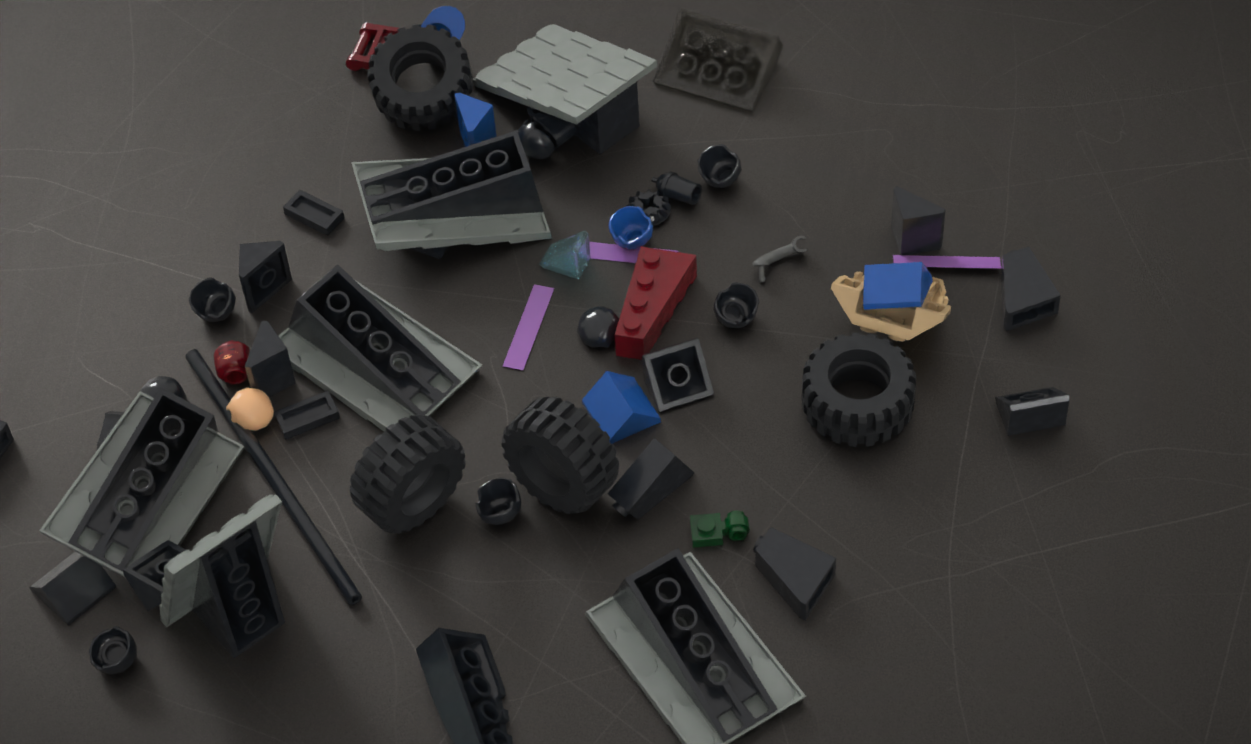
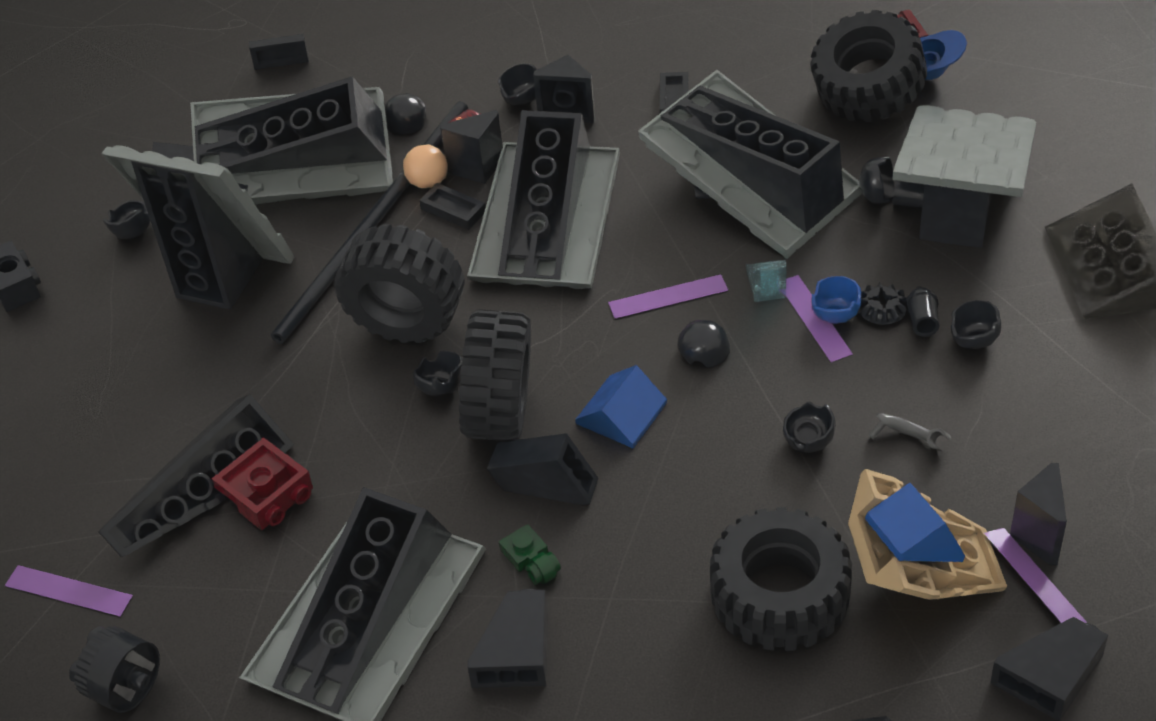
camera: 60 degrees right, 5 degrees down
blue slope [454,92,497,147] -> none
dark red wedge [615,247,697,360] -> none
black slope [642,338,714,412] -> none
none -> dark red plate [212,437,313,530]

